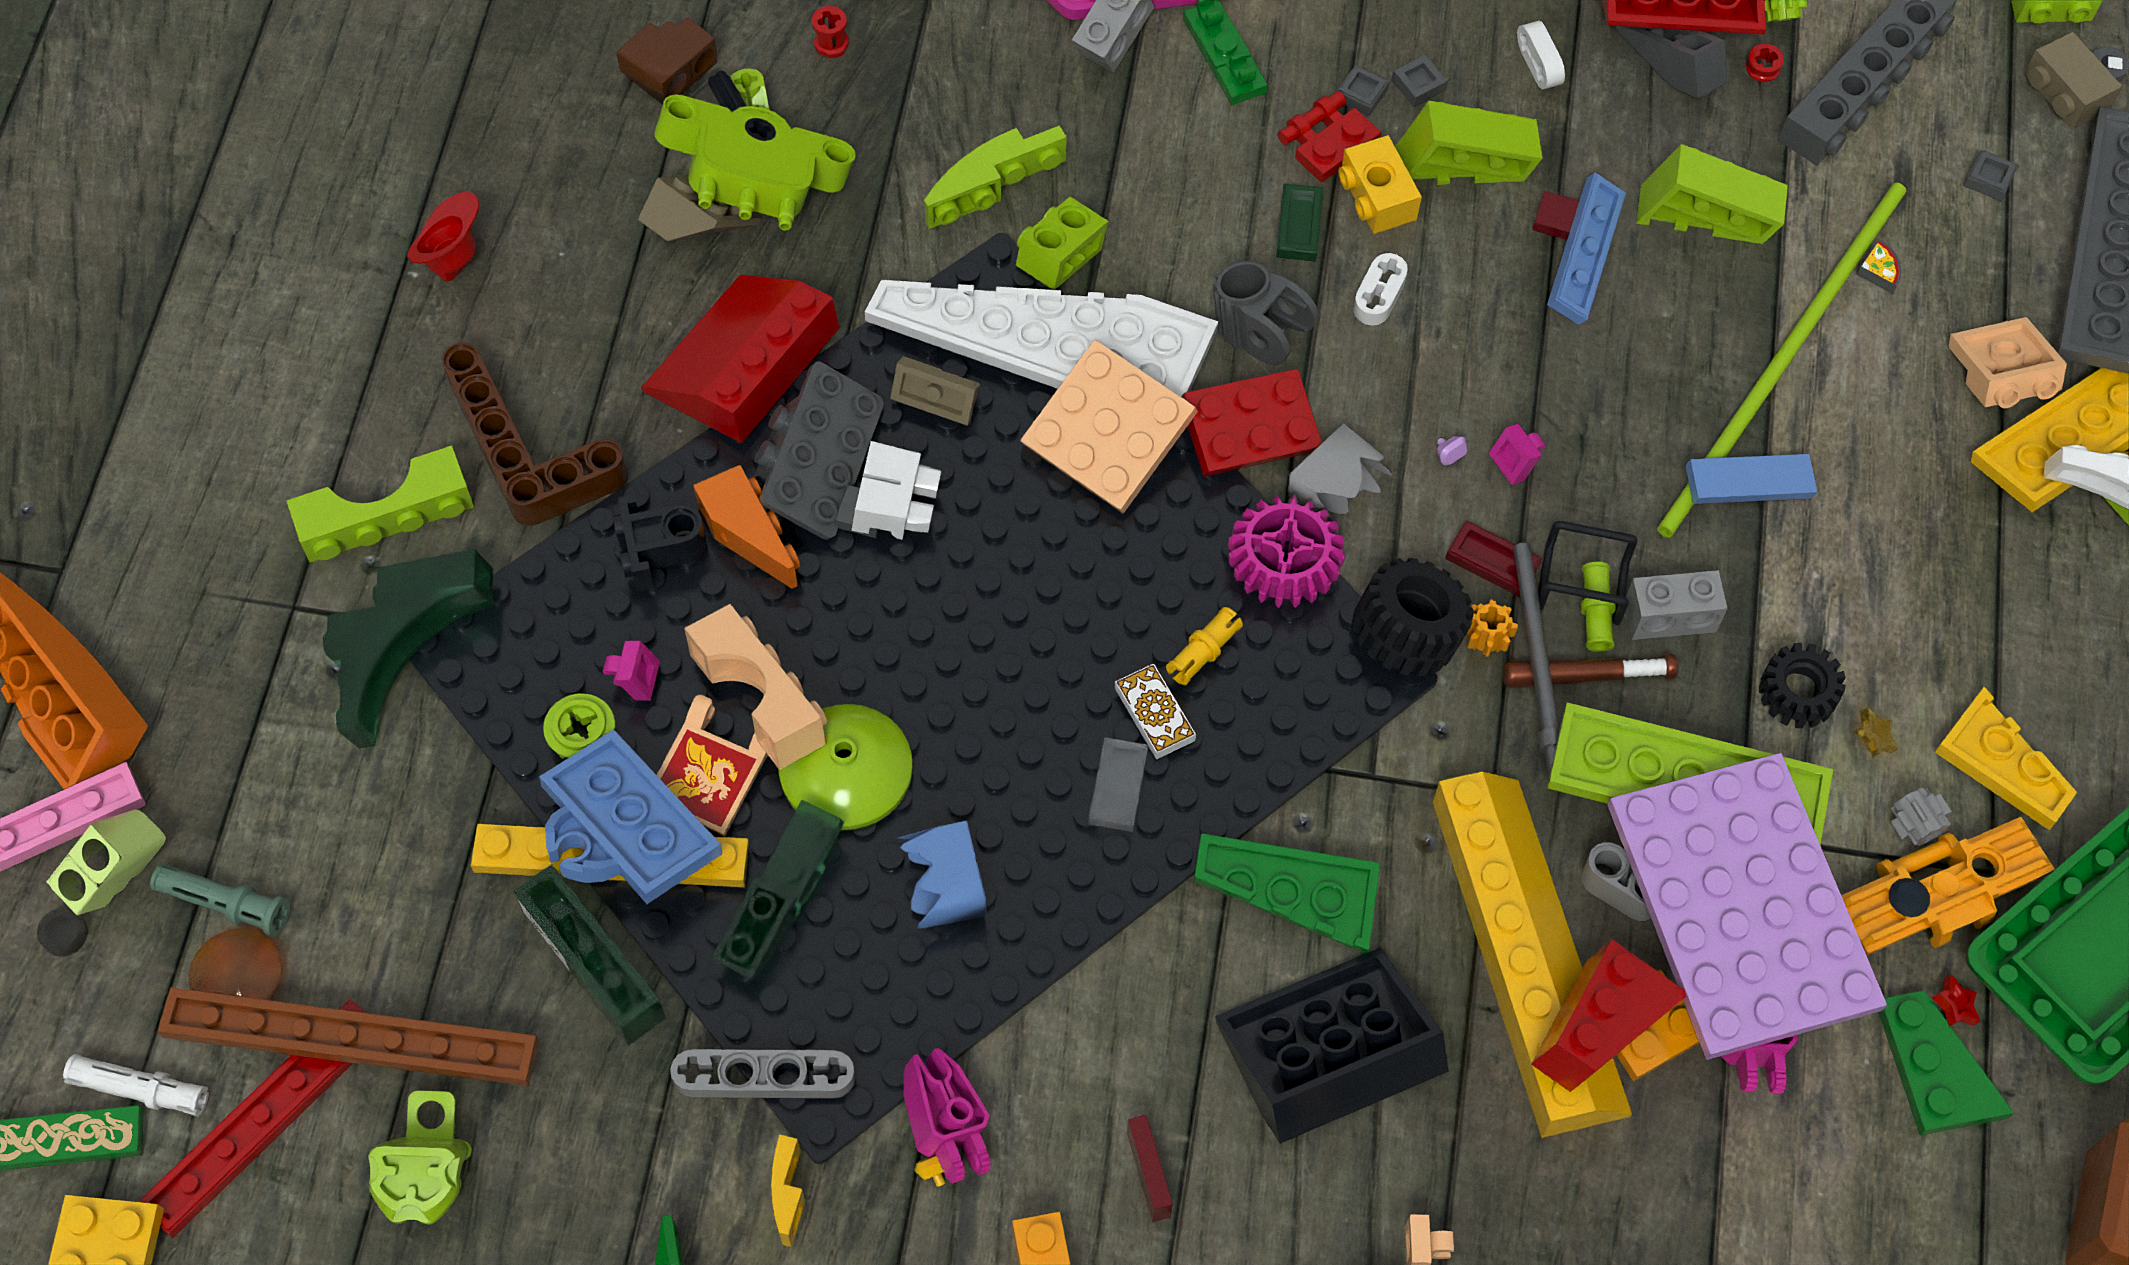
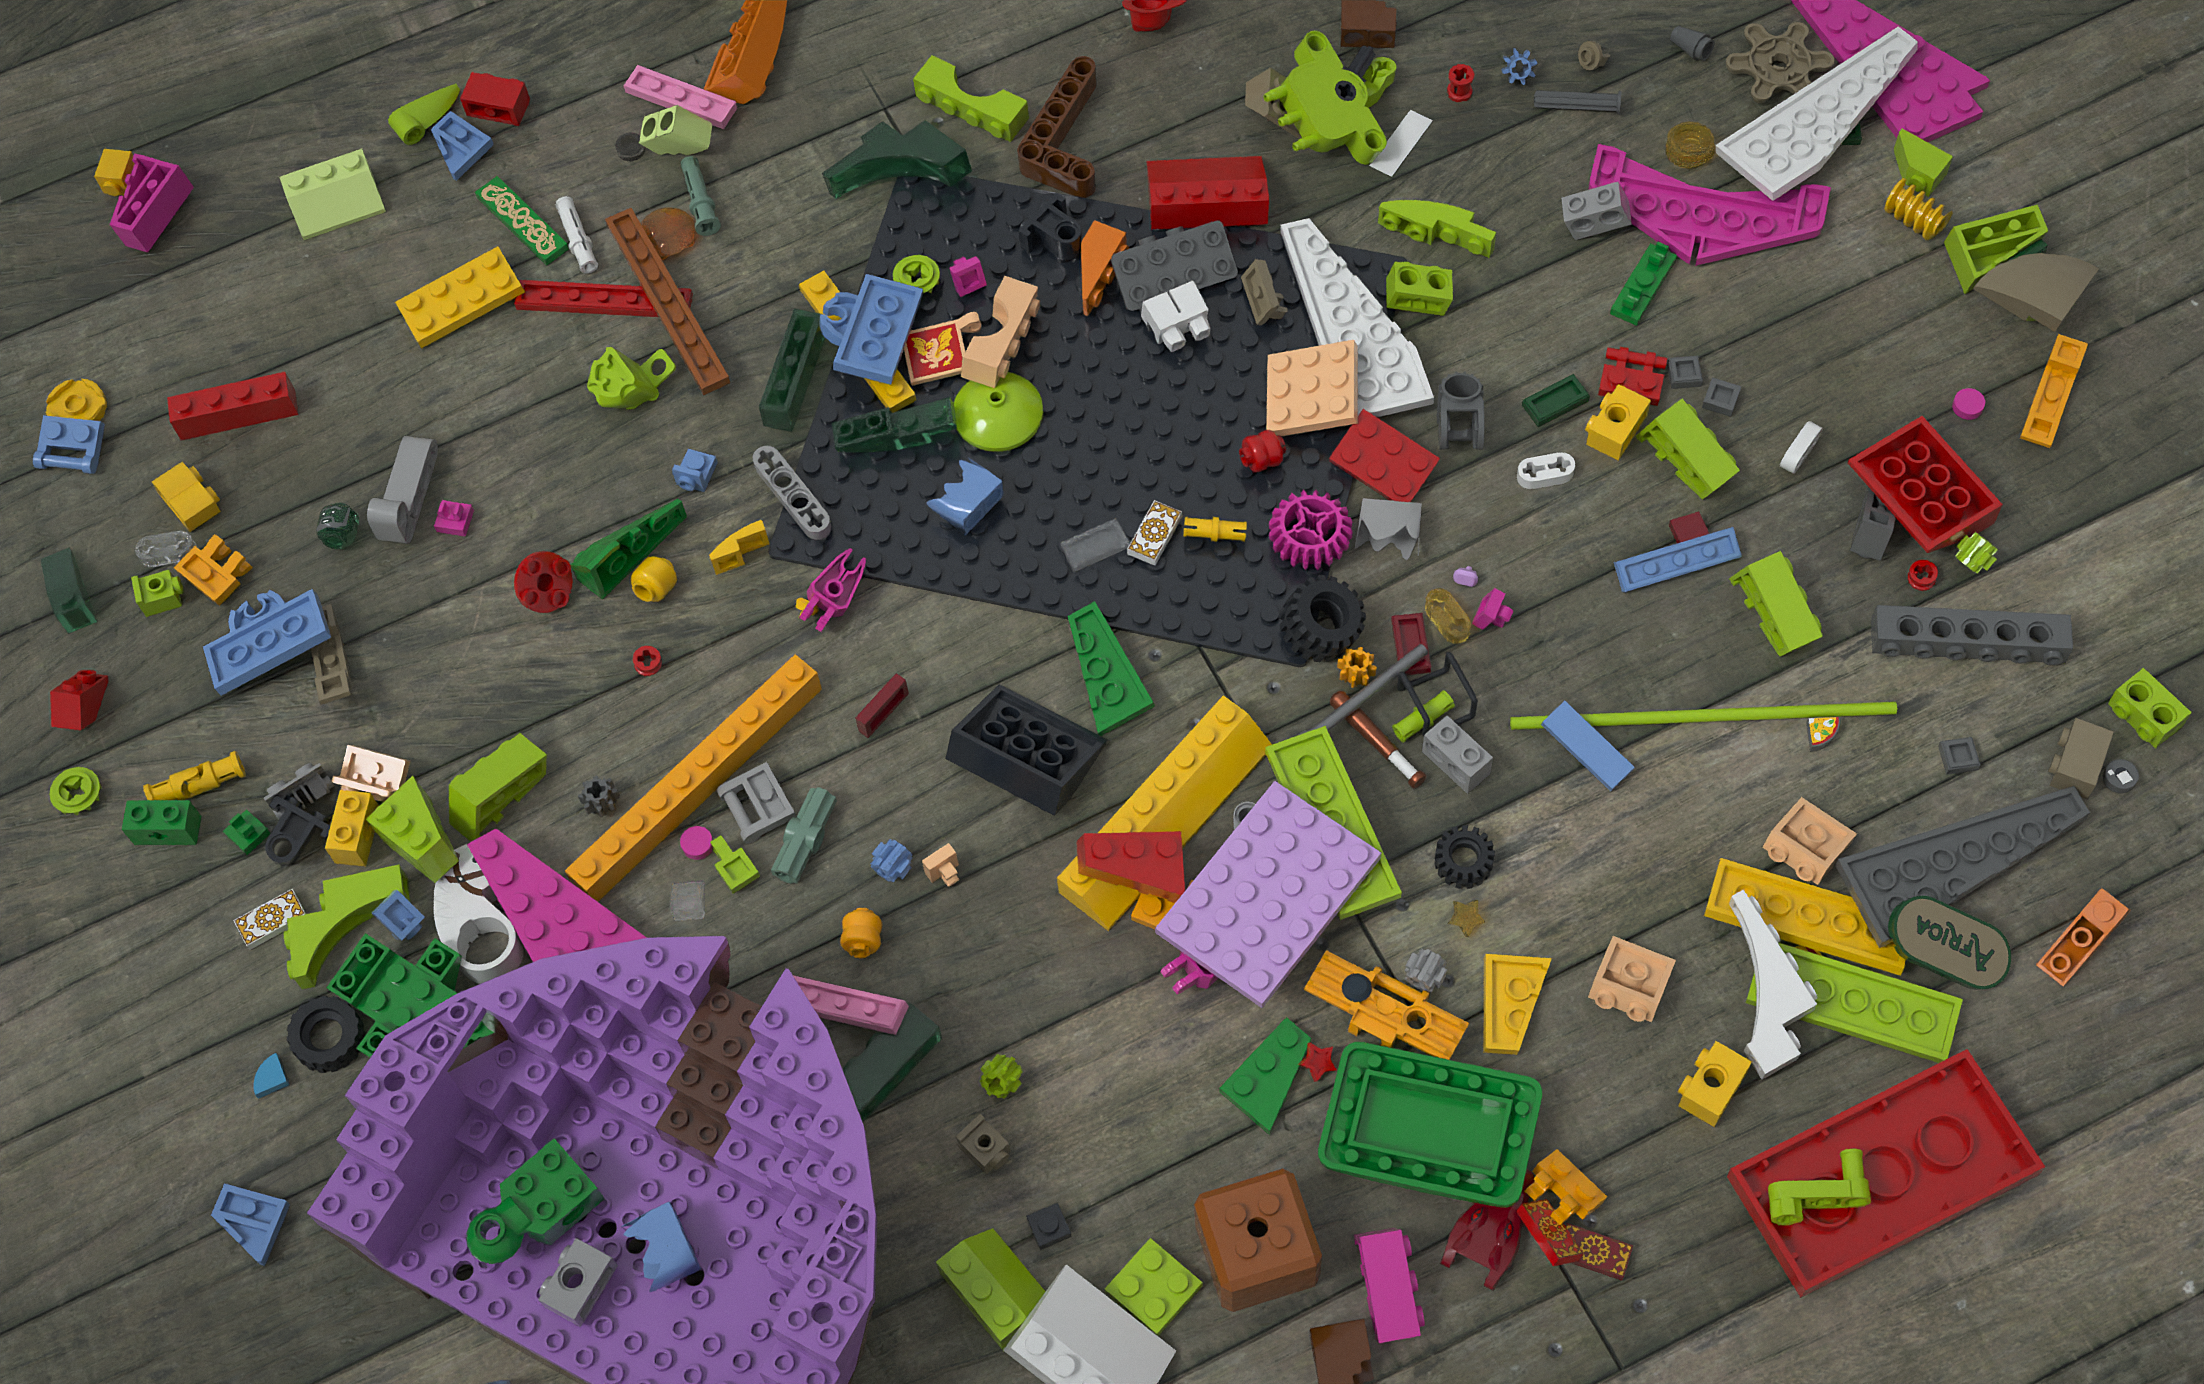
camera: 60 degrees right, 0 degrees up
none -> medium blue bracket [672,449,718,492]
none -> red piece [1239,430,1286,472]
none -> white sticker [1369,110,1433,177]
none -> clear yellow beam [1425,588,1471,644]
none -> light nougat plate [1588,936,1676,1022]

